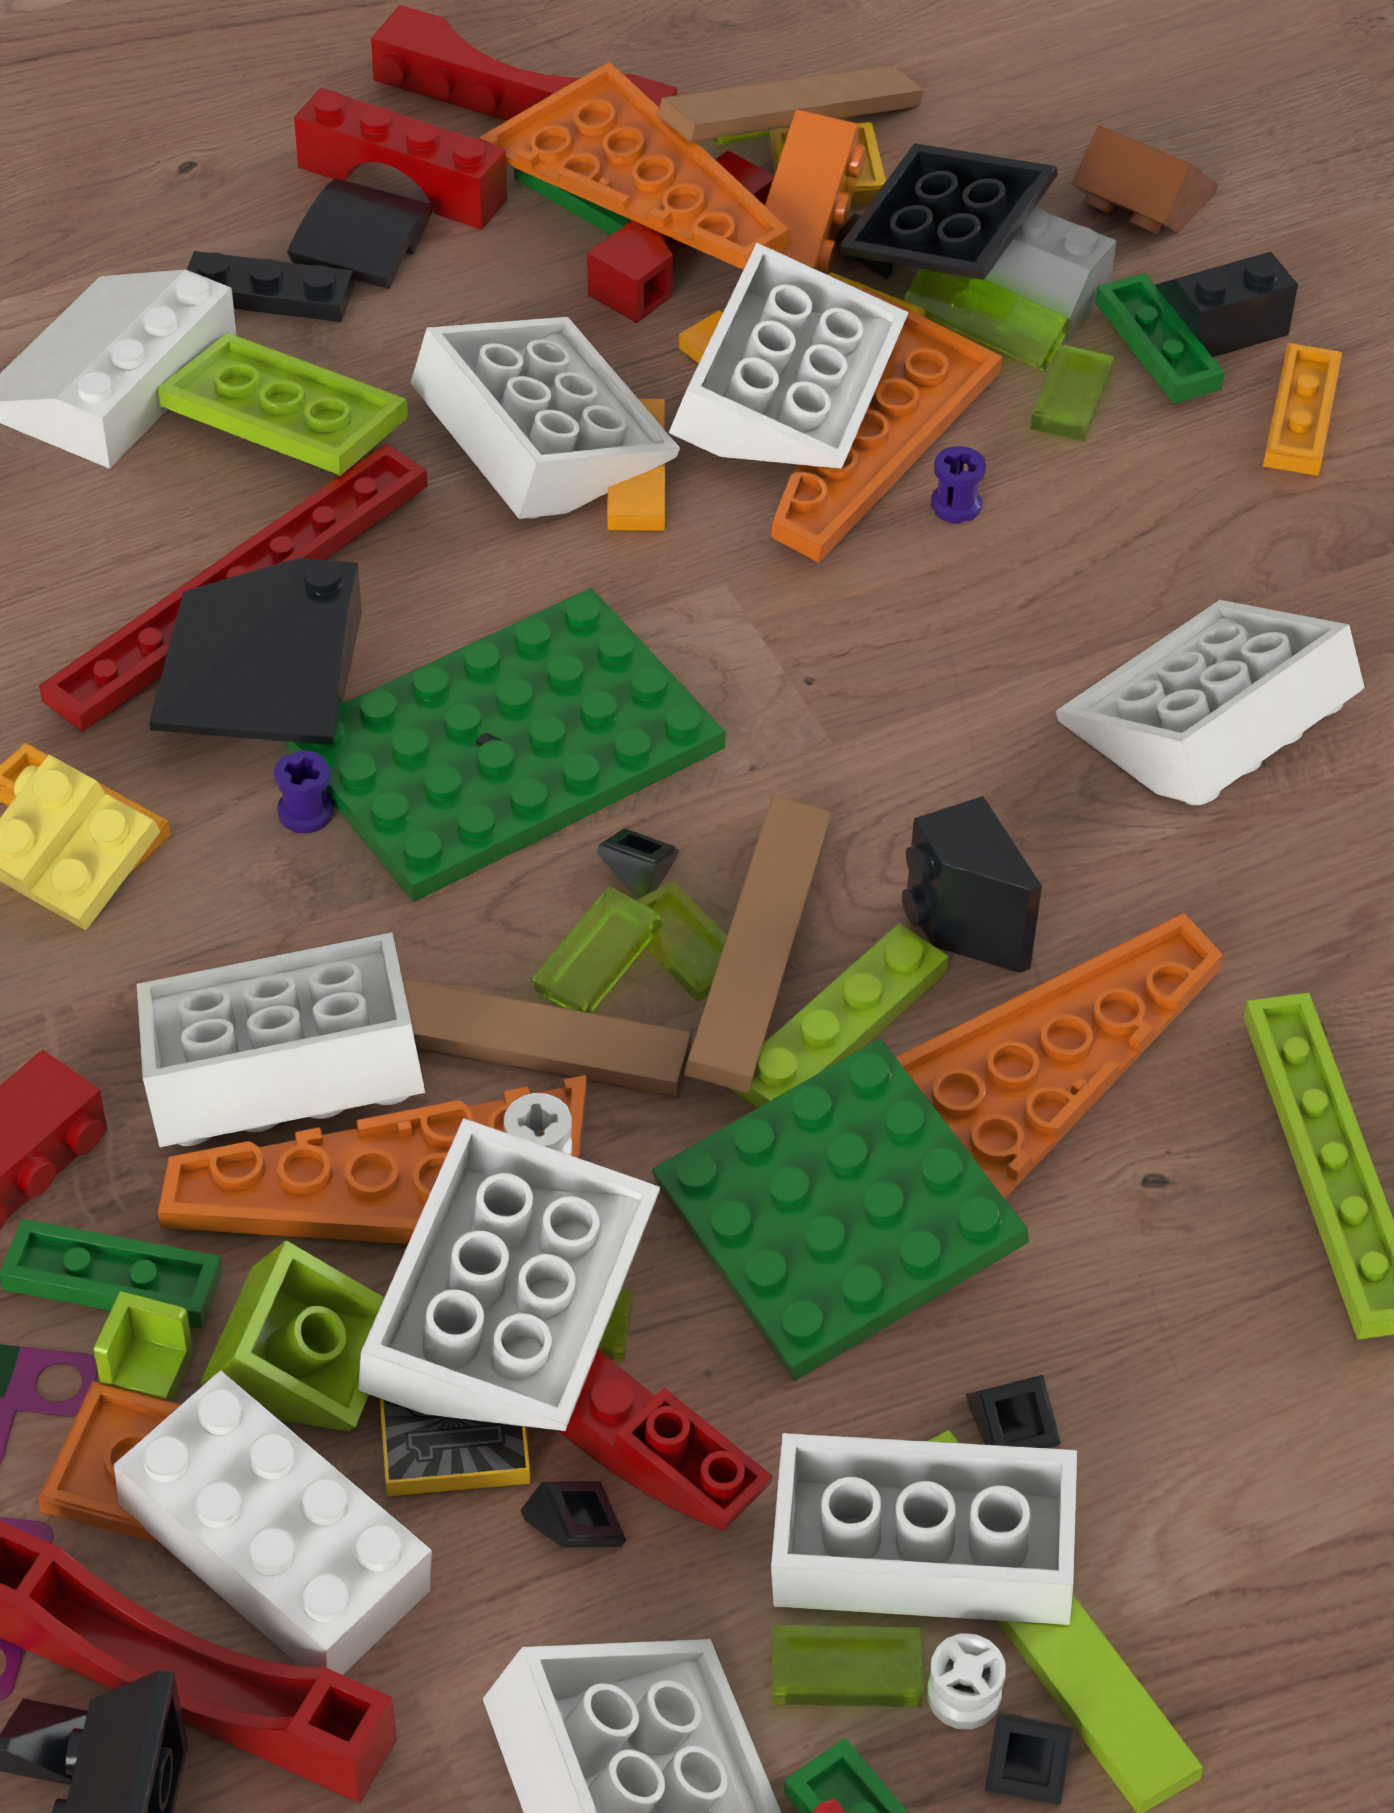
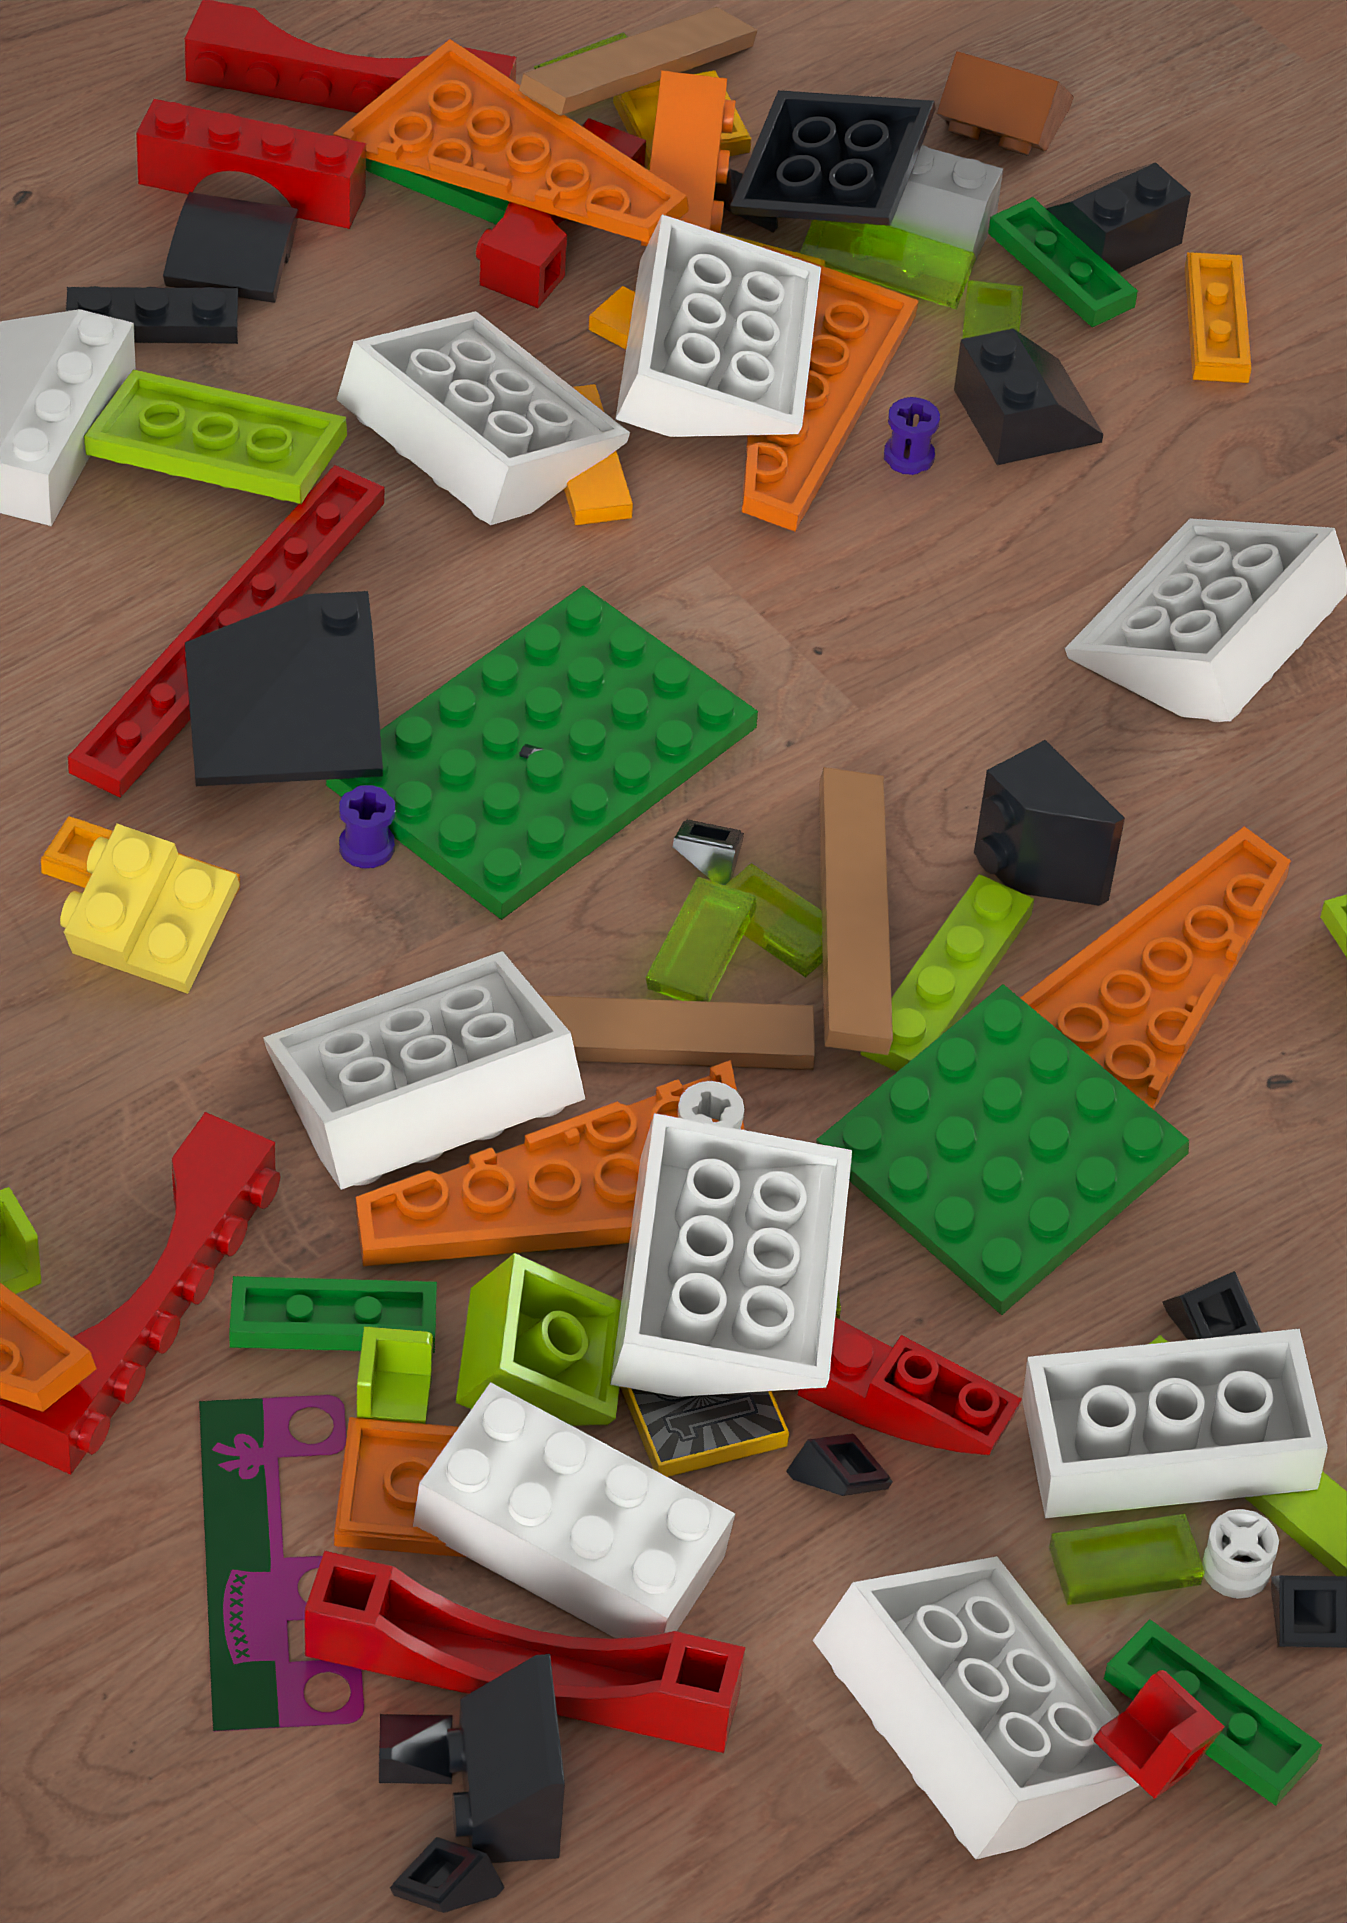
camera: 15 degrees left, 0 degrees up
none -> black slope [954,328,1103,465]

